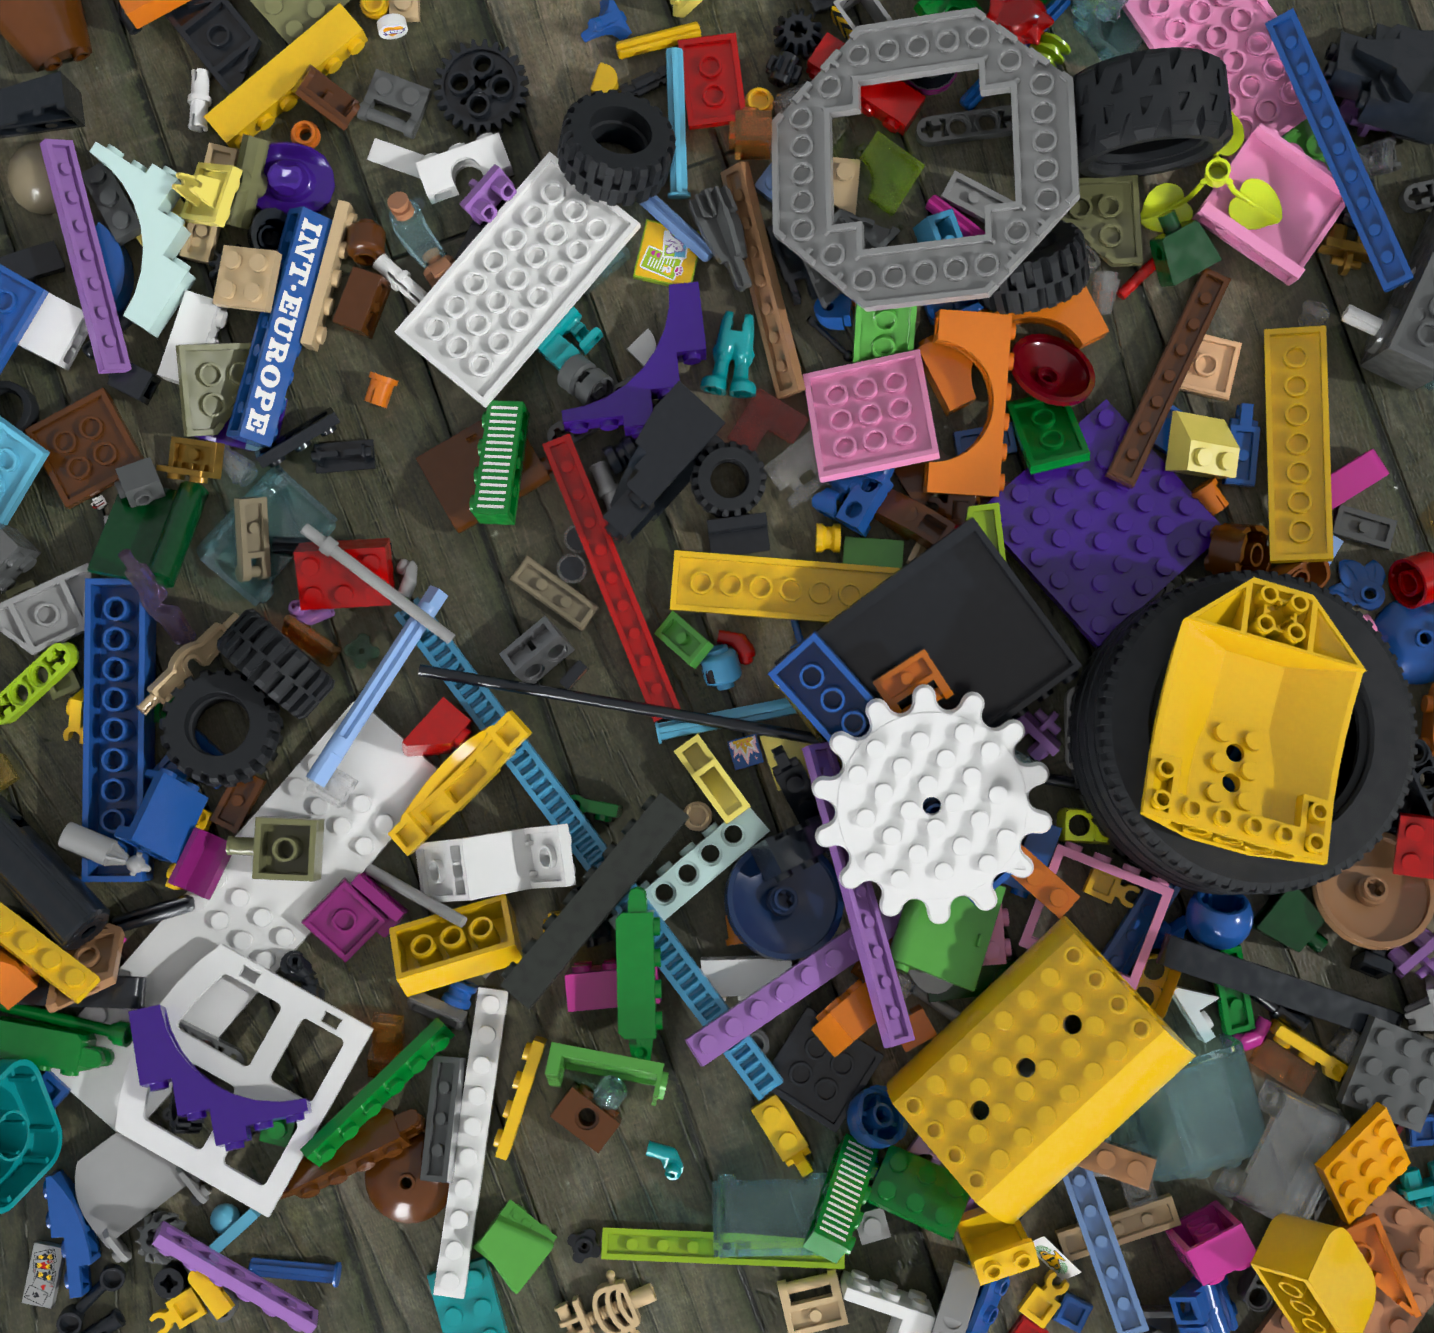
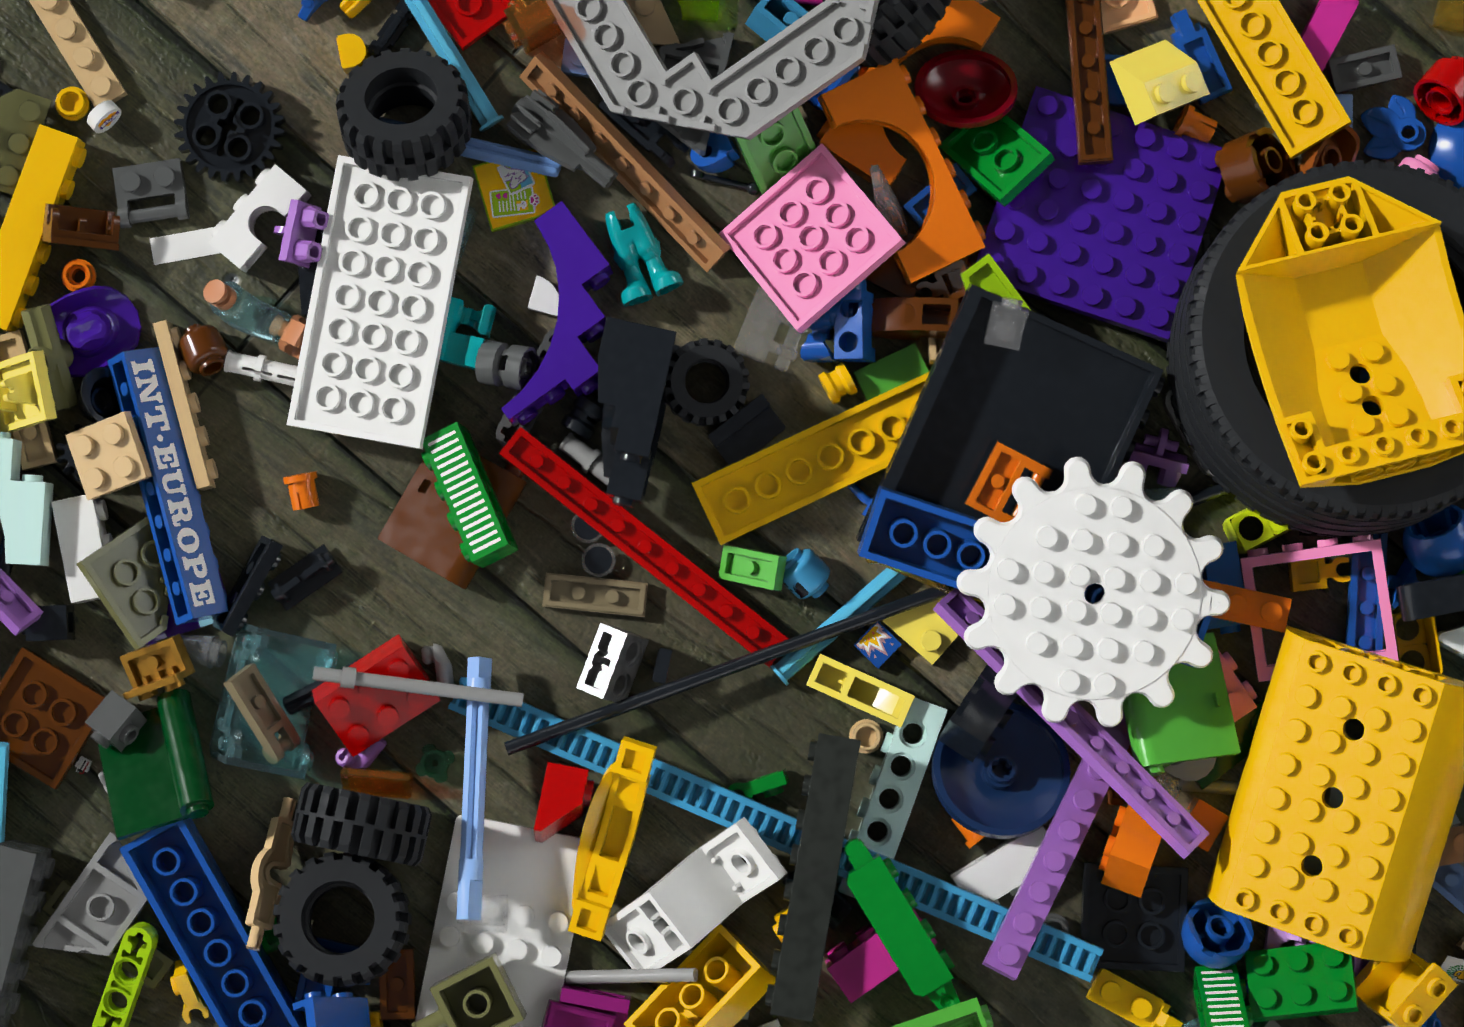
camera: 25 degrees left, 0 degrees up
clear purple piece [118,549,197,645] -> none
reddish brown hinge [332,266,391,339] -> none
red arm [717,630,756,665] -> none
clear red plate [728,388,809,452] -> none
black hinge [771,745,820,824] -> none
none -> clear slope [870,164,908,237]
none -> clear bracket [984,297,1029,351]

